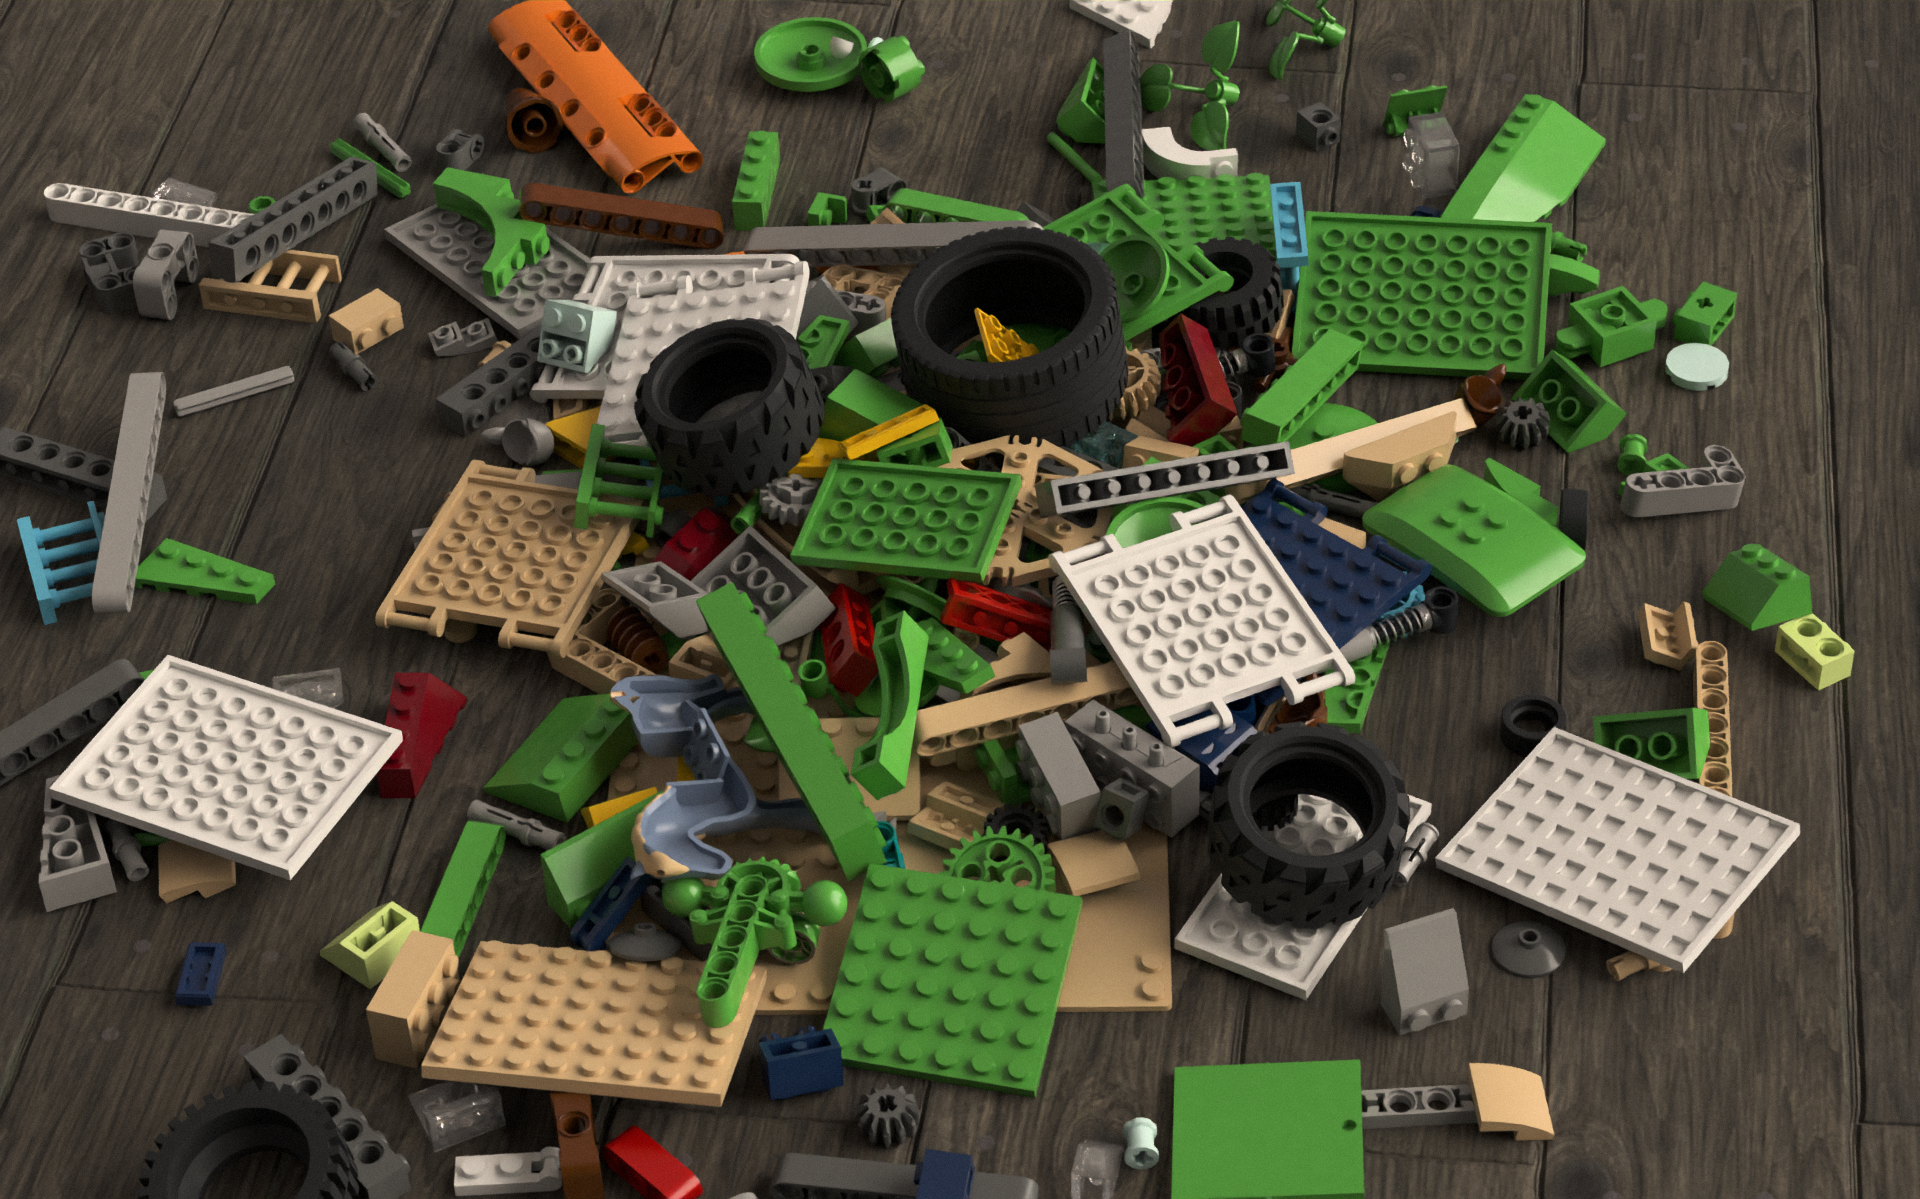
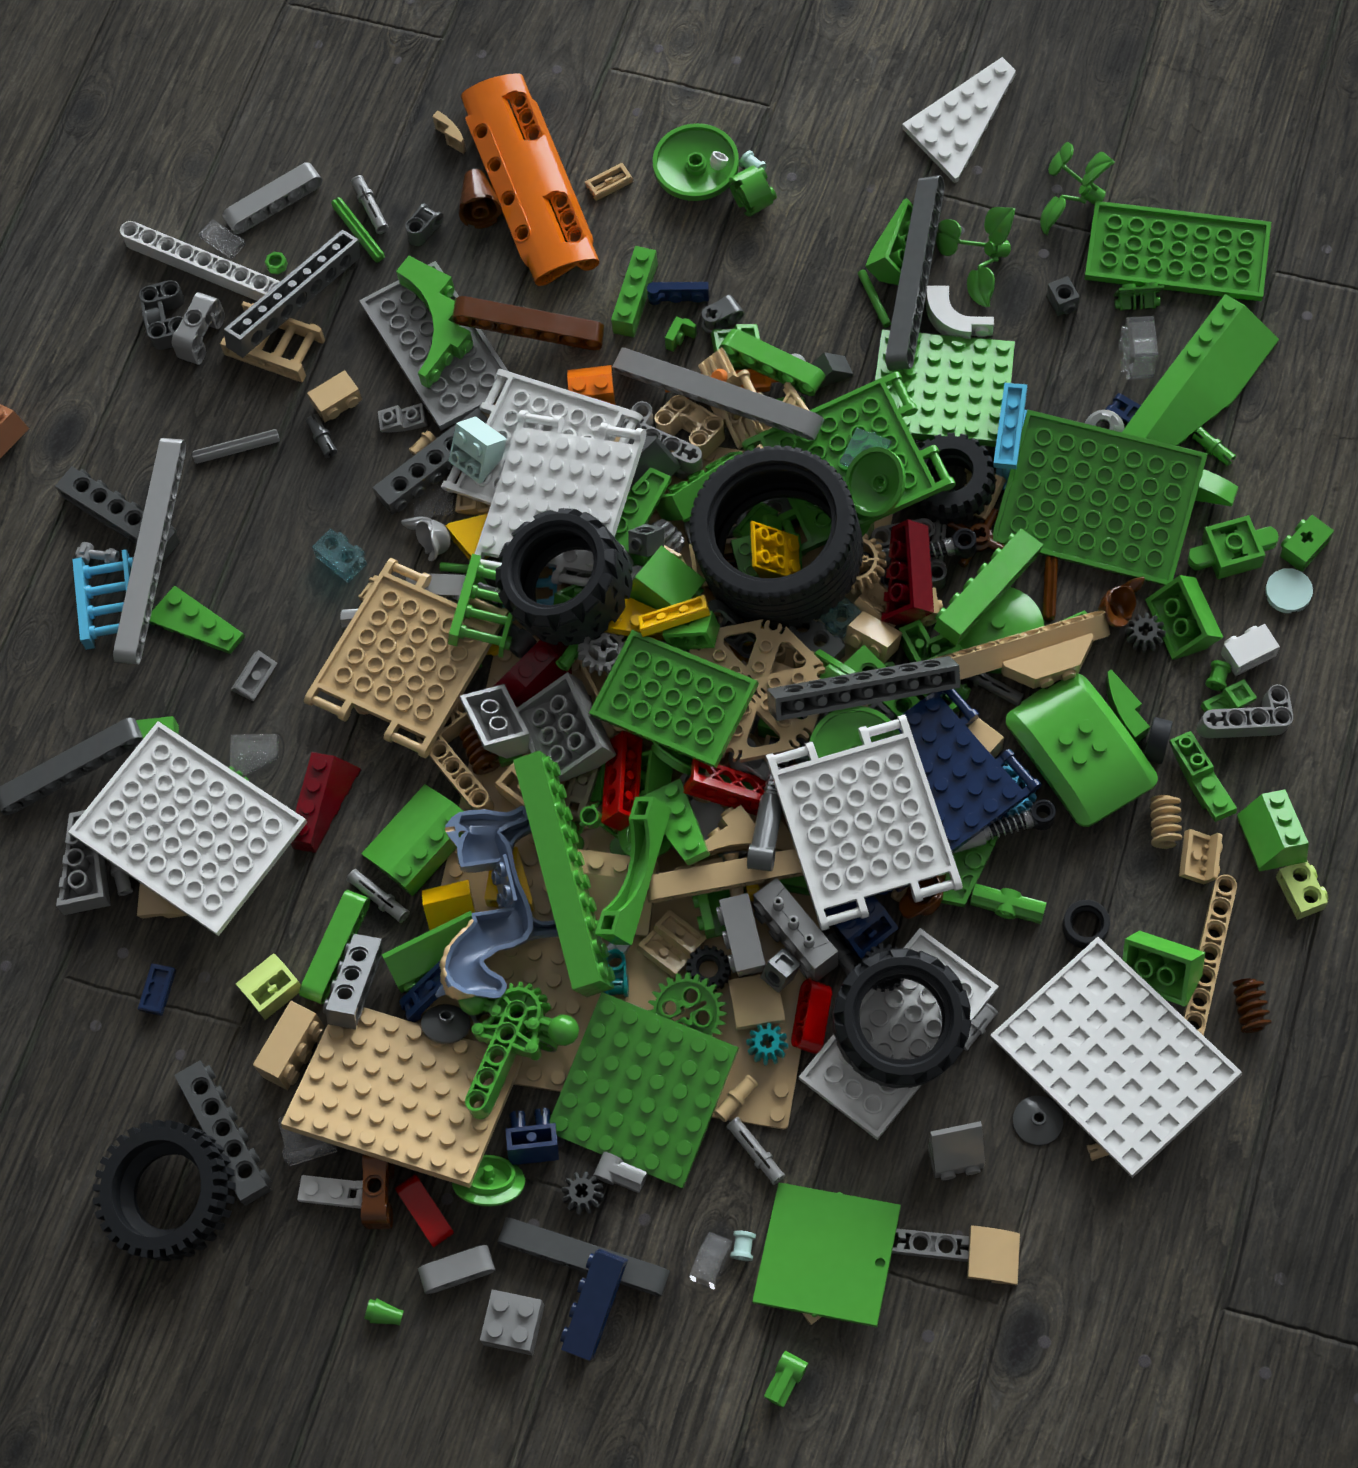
camera: 15 degrees right, 25 degrees up
none -> light grey bar [75,542,120,564]
none -> light grey beam [222,162,323,234]
none -> light grey slope [231,650,277,701]
none -> clear light blue brick [312,528,367,583]
none -> brick [323,934,383,1029]
none -> tan slope [433,110,466,154]
none -> bright green piece [452,1155,525,1206]
none -> tan tile [585,163,633,201]
none -> light grey piece [593,1152,647,1193]
none -> dark blue plate [647,282,709,305]
none -> tan pin [714,1075,758,1122]
none -> light grey pin [726,1117,785,1185]
none -> teal gear [746,1023,789,1066]
none -> red beam [791,979,832,1054]
none -> bright green piece [970,884,1047,924]
none -> reddish brown axle [1043,556,1058,621]
none -> bright green plate [1084,201,1271,302]
none -> tan piece [1150,795,1182,849]
none -> bright green slope [1169,731,1237,822]
none -> white brick [1221,624,1280,676]
none -> reddish brown piece [1232,978,1272,1033]

